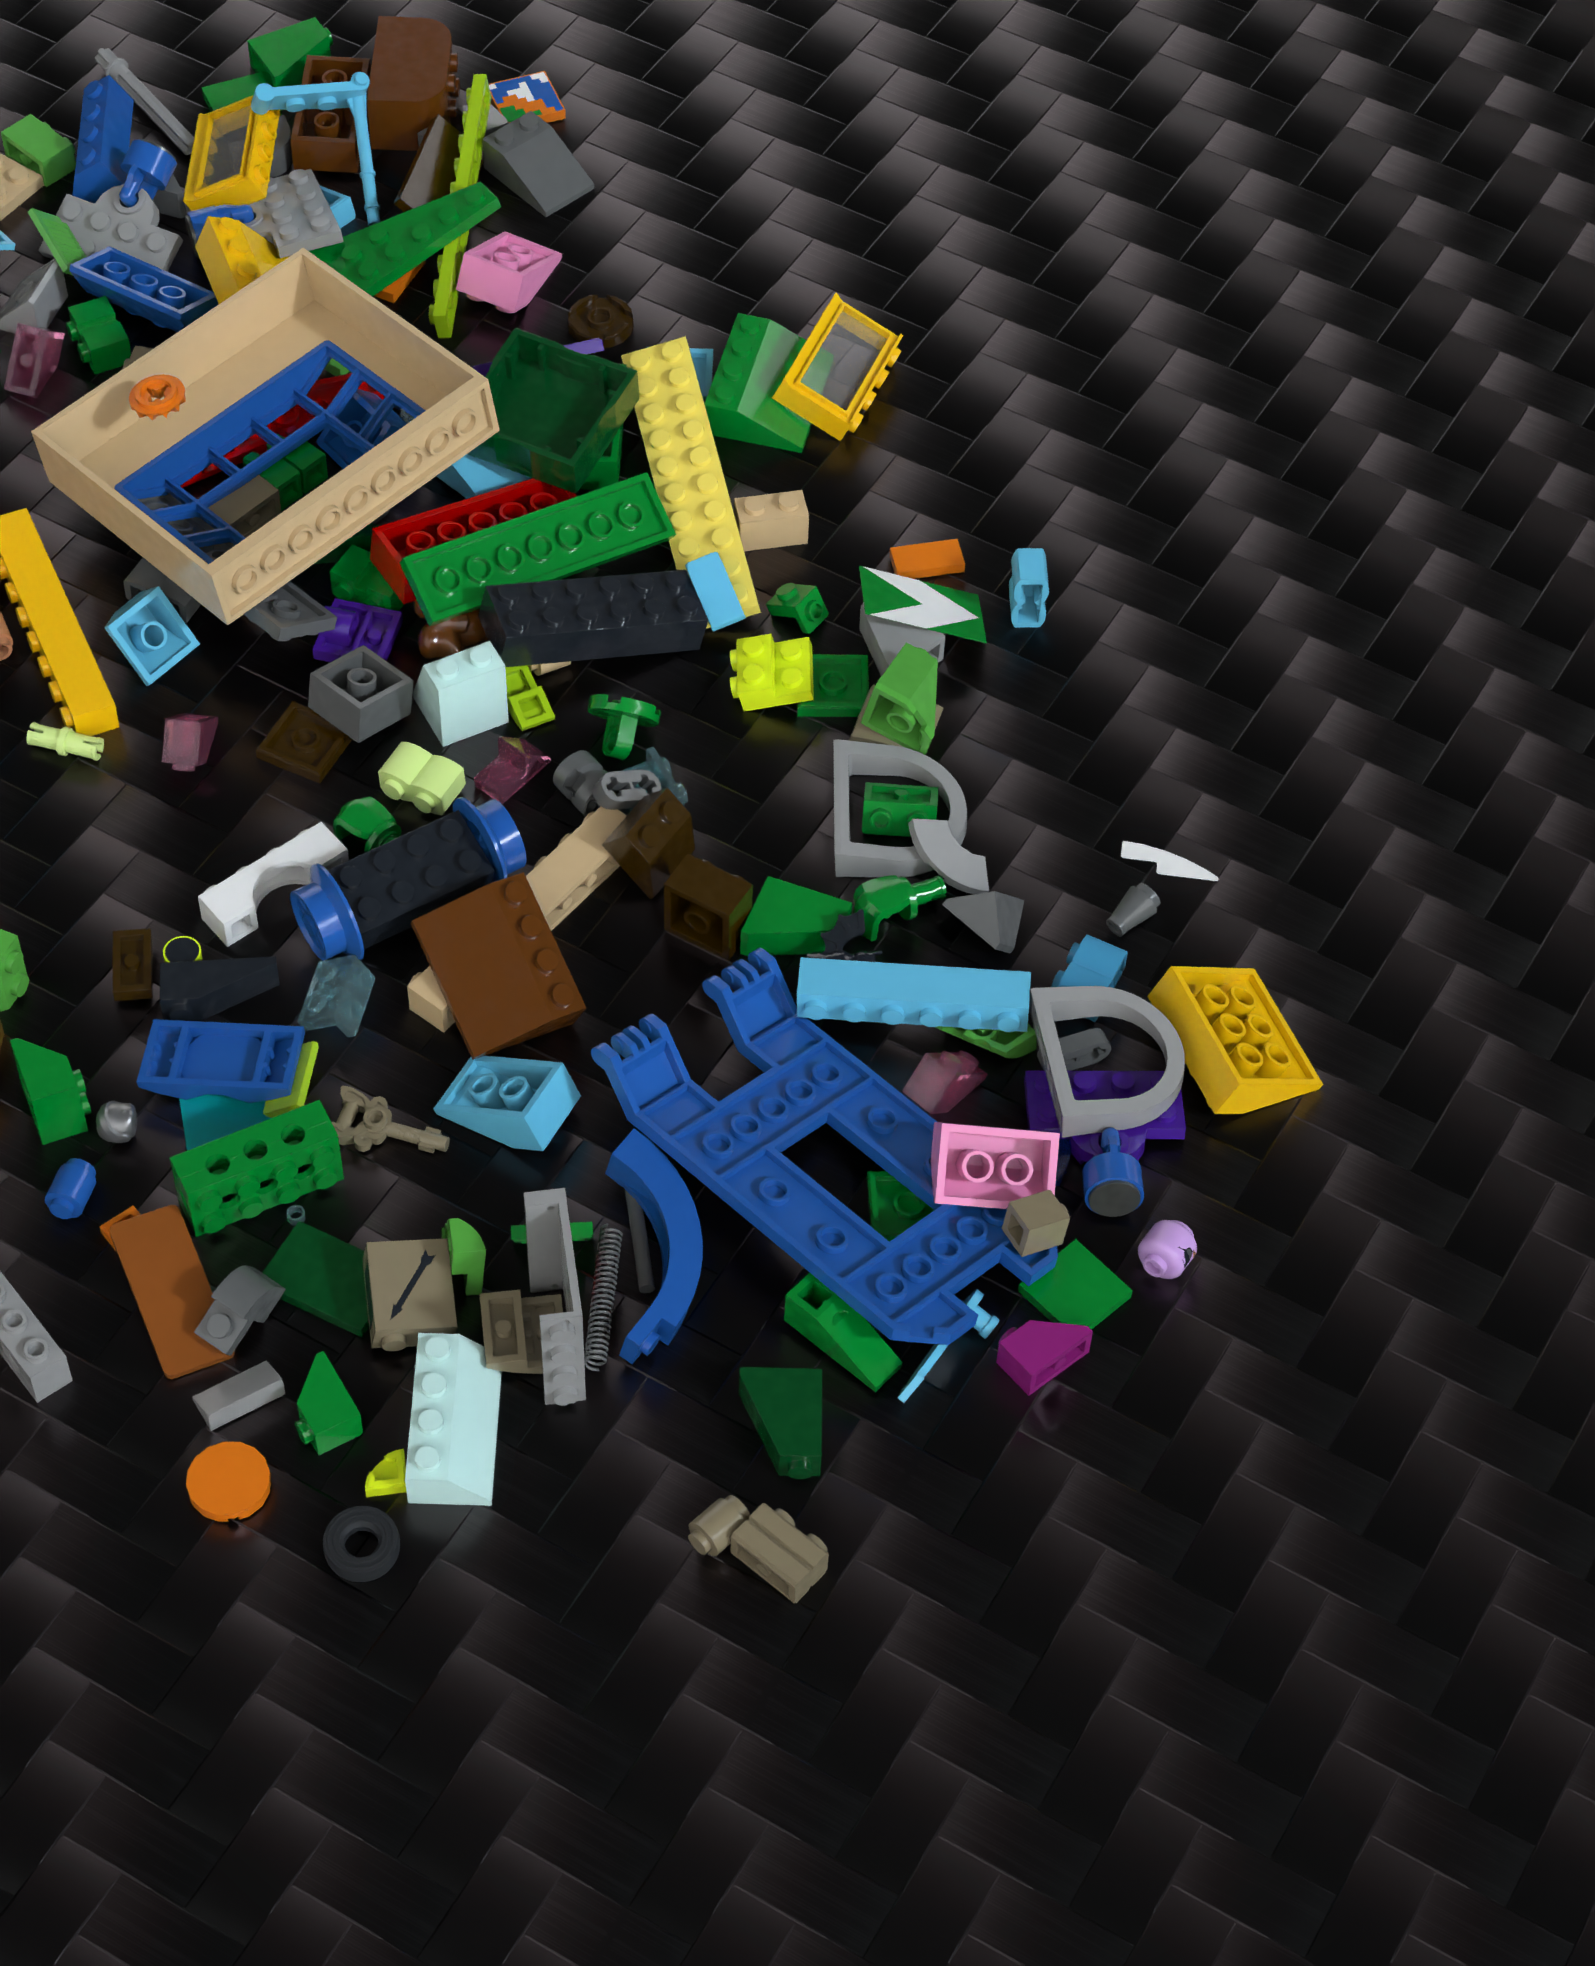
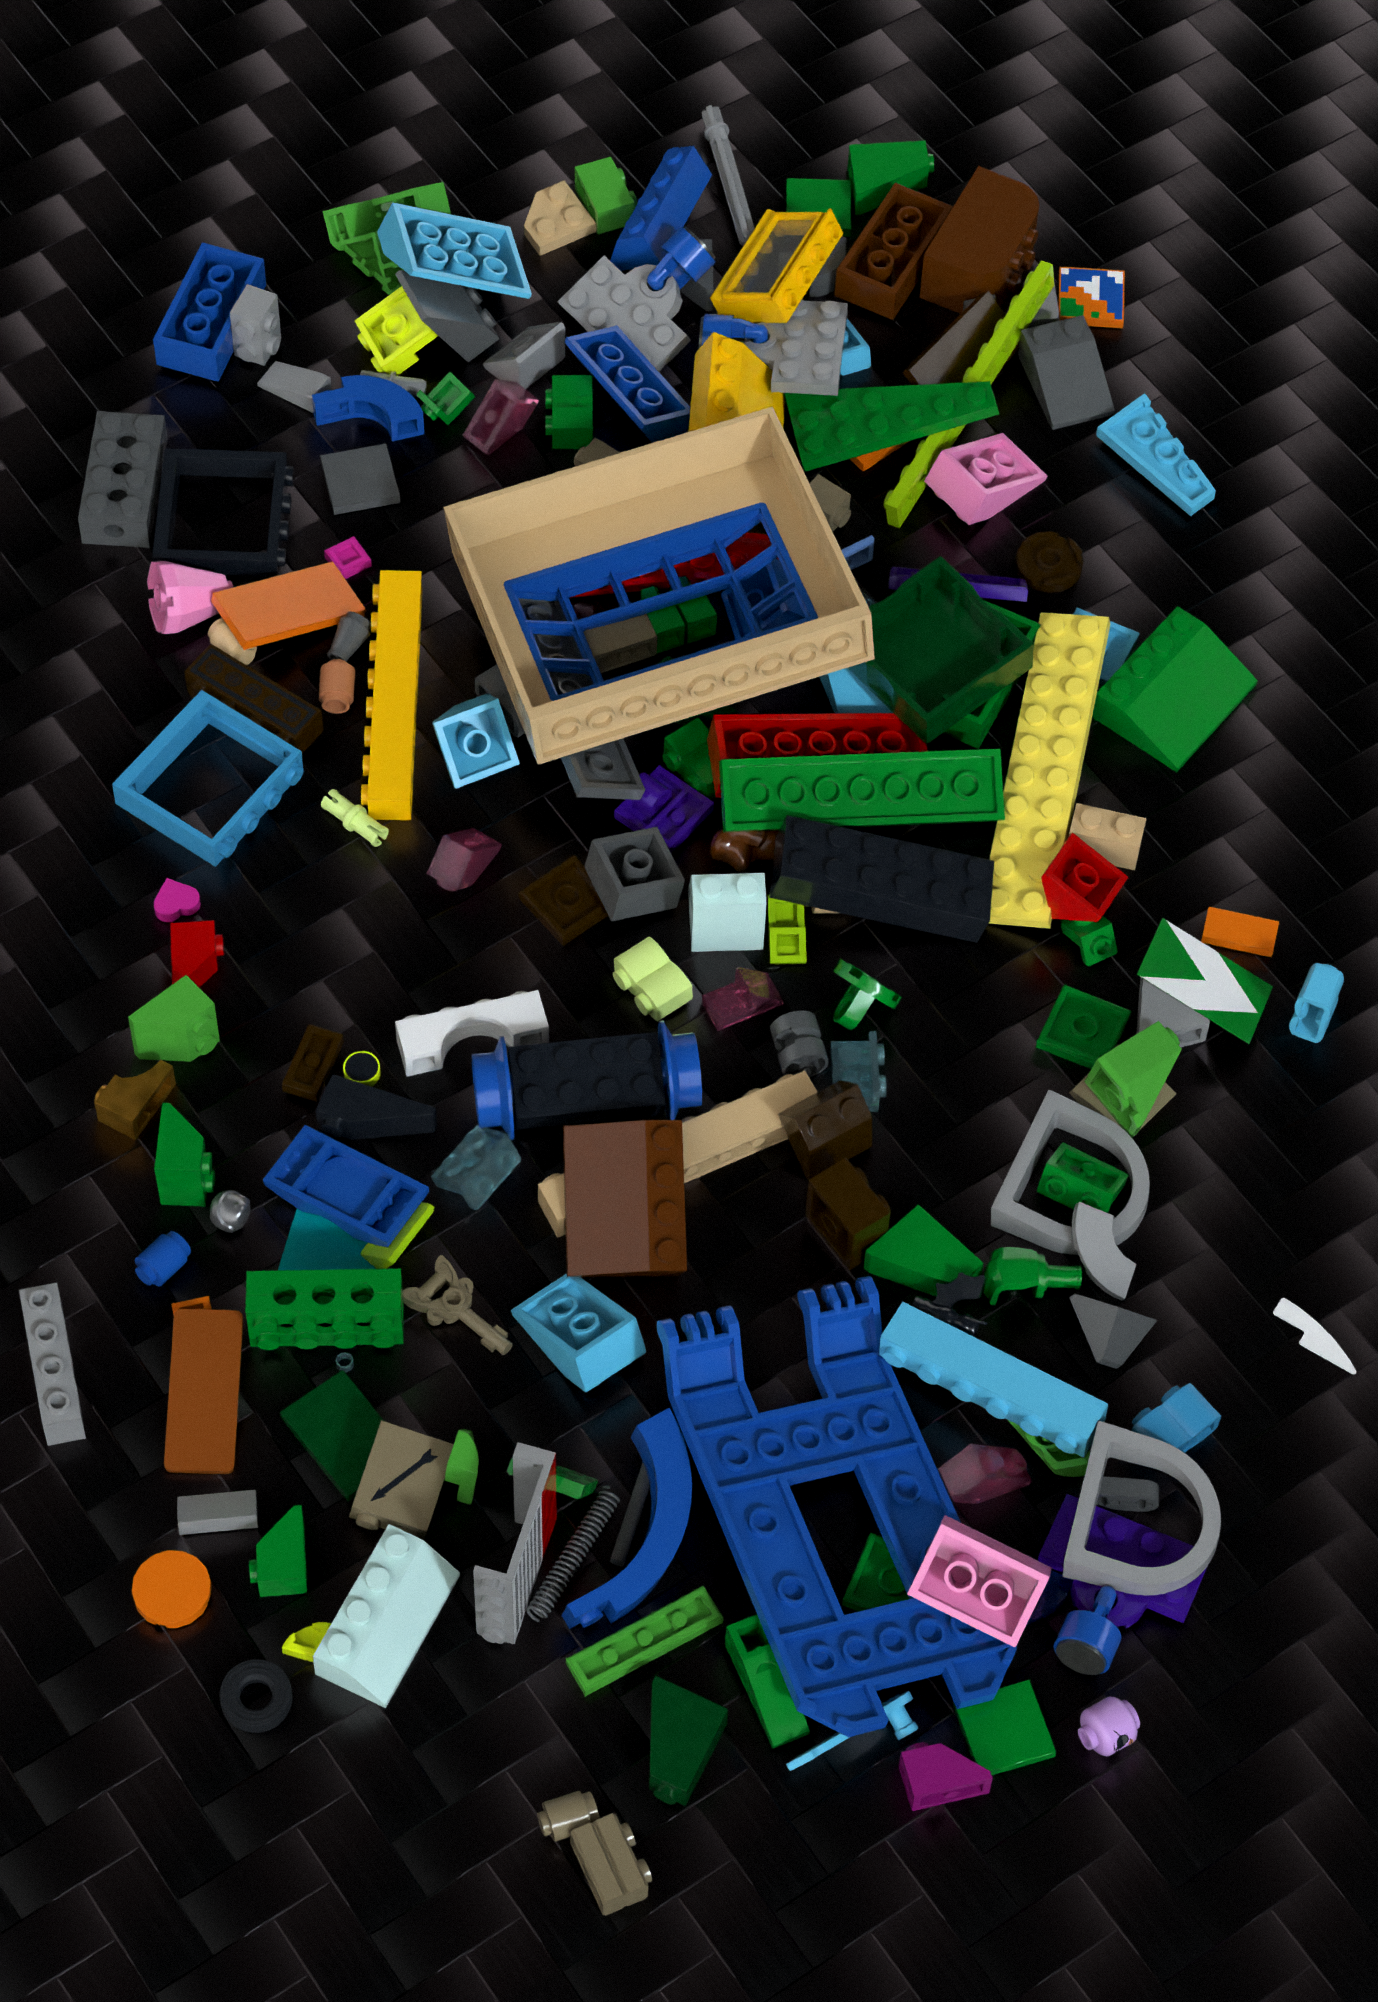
camera: 25 degrees right, 5 degrees up
bright green window [28,208,87,275] -> none
orange gear [129,374,186,421] -> none
dark grey brick [194,1265,286,1355] -> none
medium azure piece [250,72,380,226] -> none
green piece [333,796,402,853] -> none
dark tan slope [479,1290,563,1374] -> none
dark grey beam [593,770,661,810] -> none
medium azure slope [685,552,746,632] -> none
neon yellow plate [730,634,814,712] -> none
window [772,293,903,441] -> none
dark tan brick [1002,1190,1070,1257] -> none
dark grey cone [1106,883,1160,937] -> none
yellow slope [1147,966,1323,1114] -> none
none -> bright green tile [566,1586,723,1696]
none -> red slope [1041,832,1128,922]
none -> medium azure wing [1096,393,1216,516]

